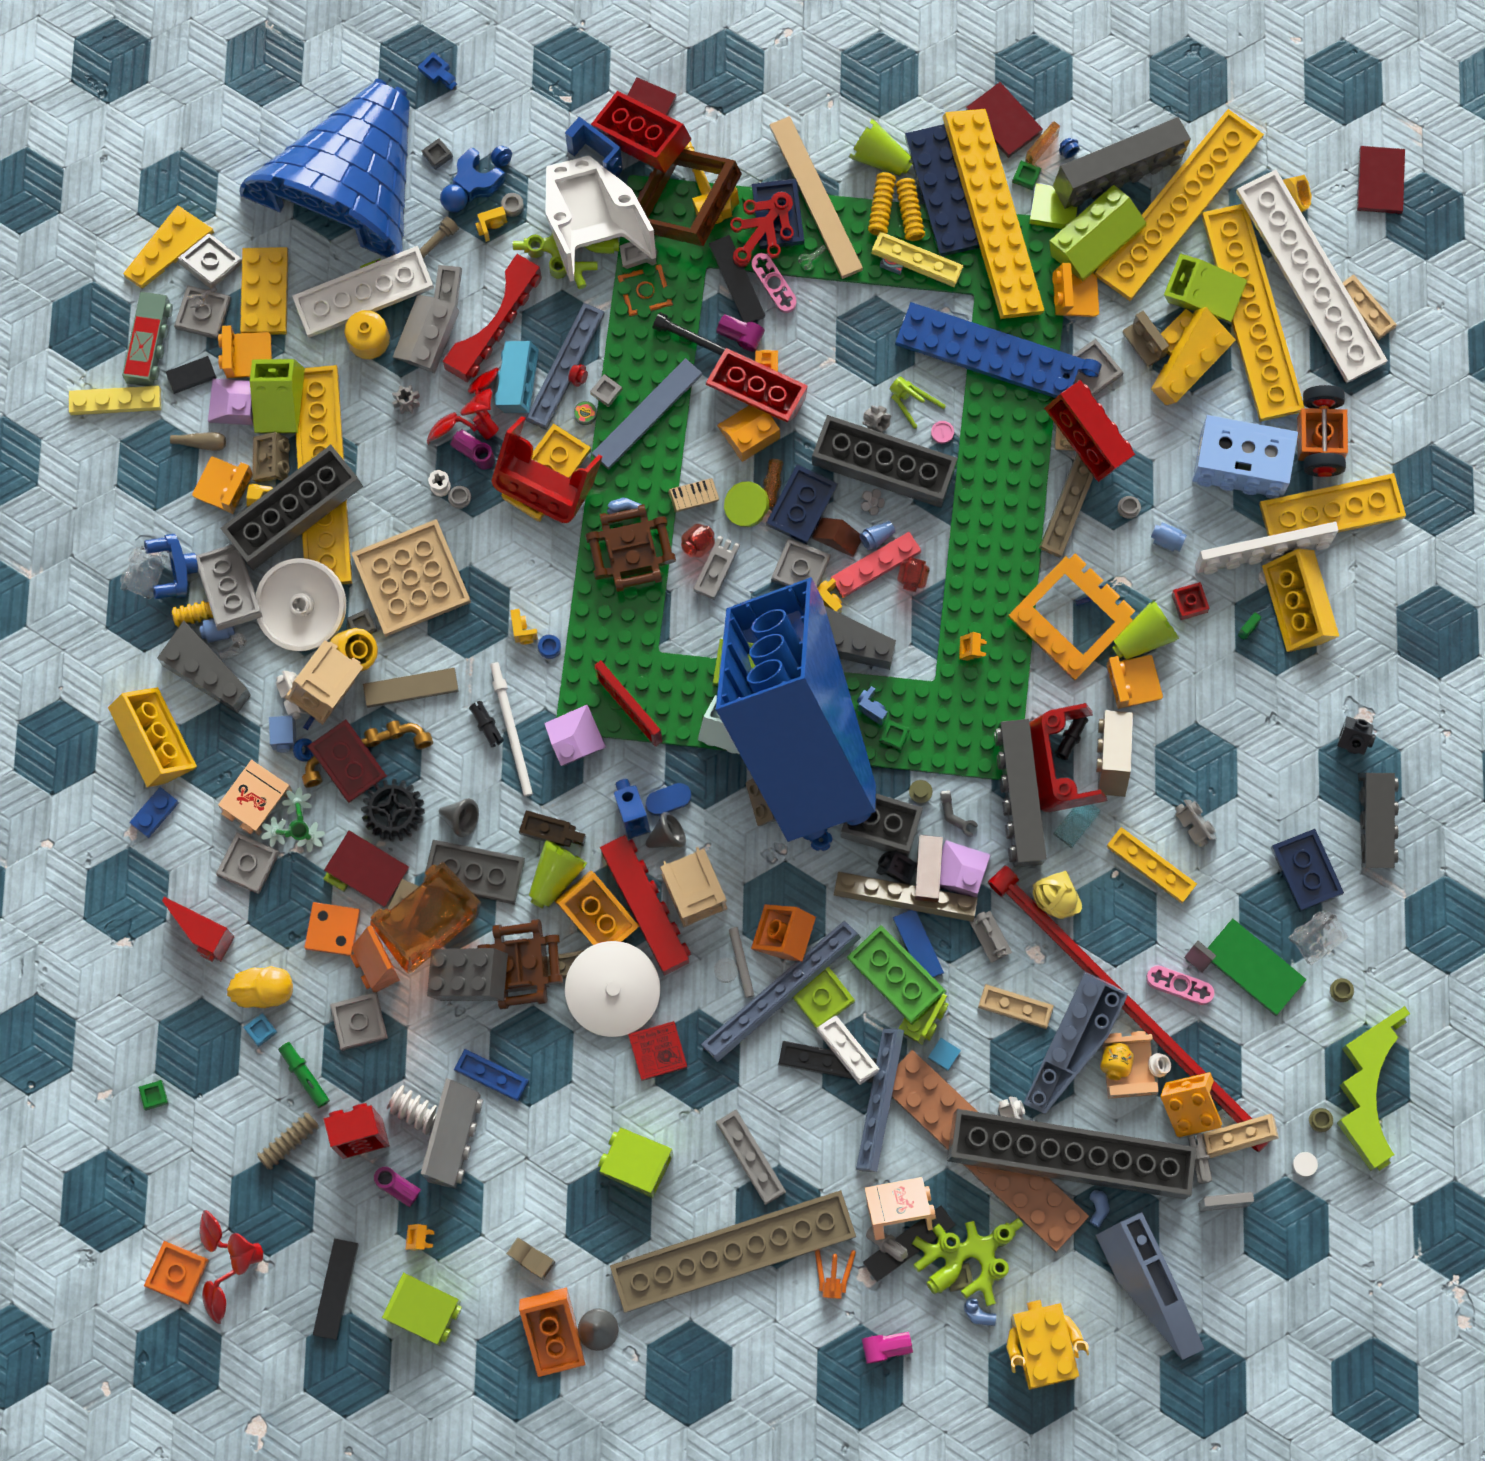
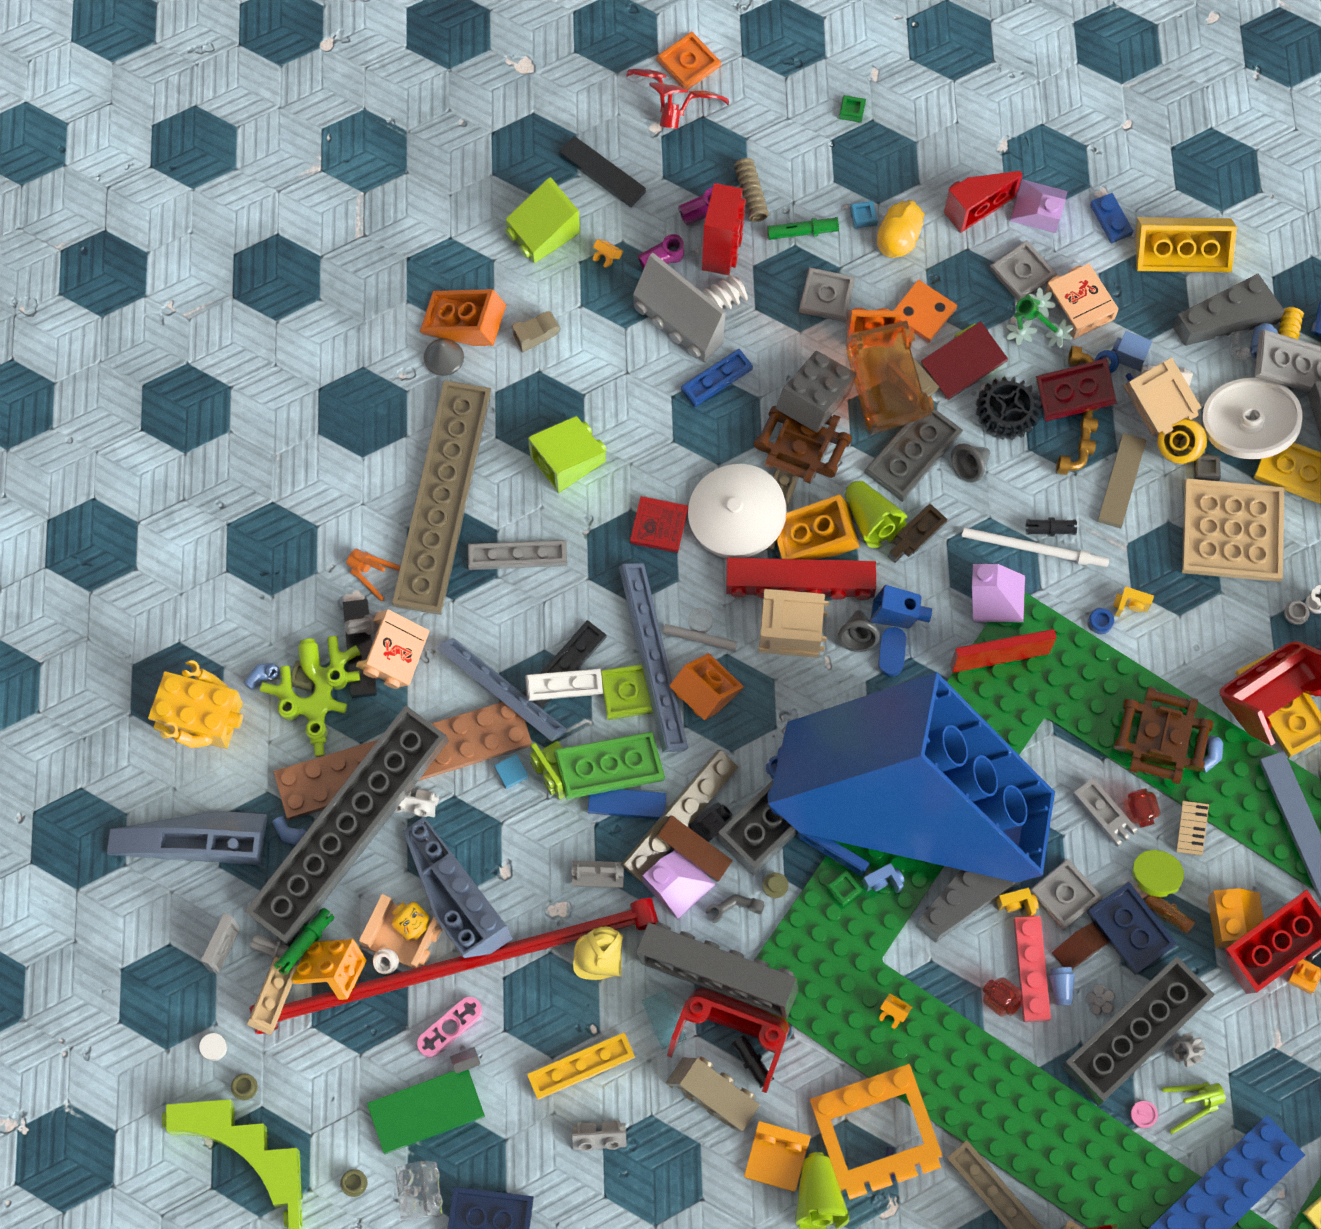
camera: 115 degrees right, 5 degrees down
dark pink piece [862,1332,913,1364] -> none
tan tile [978,984,1054,1029] -> none
none -> green pin [274,908,335,975]
none -> magenta piece [678,187,713,225]
none -> blue tile [798,832,869,877]
none -> lavender slope [1010,179,1067,233]

